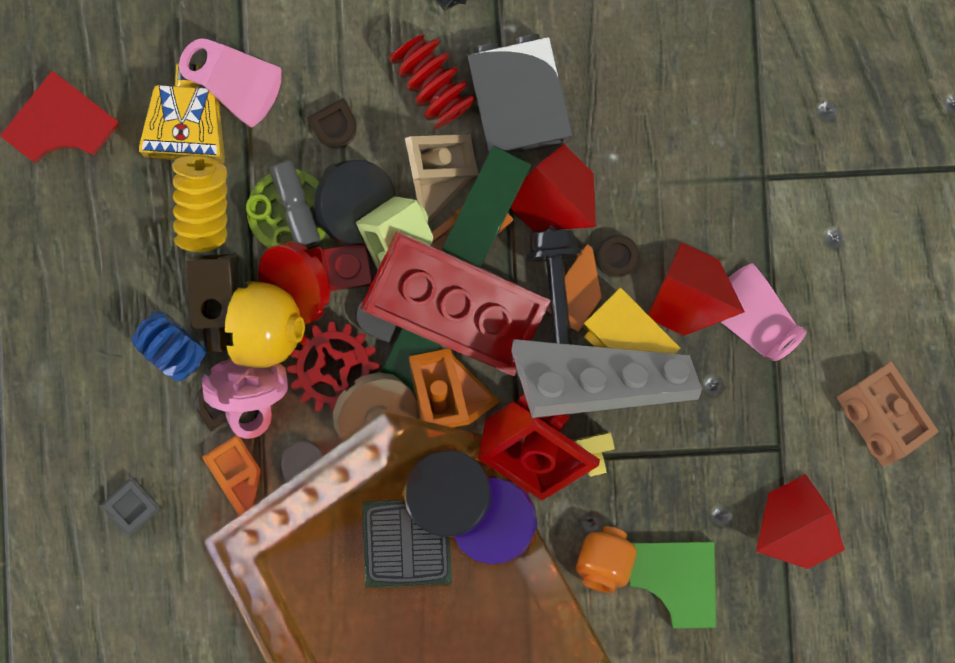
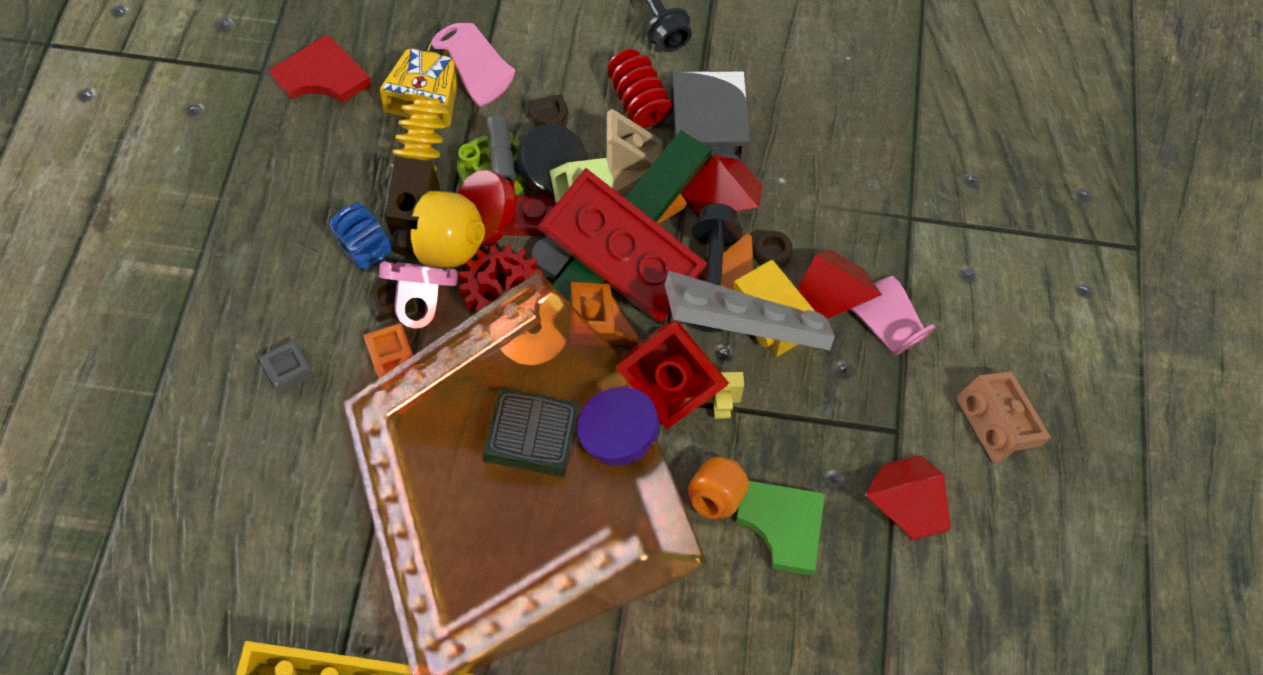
camera: 10 degrees right, 25 degrees down
black tile [404,450,493,537] -> none

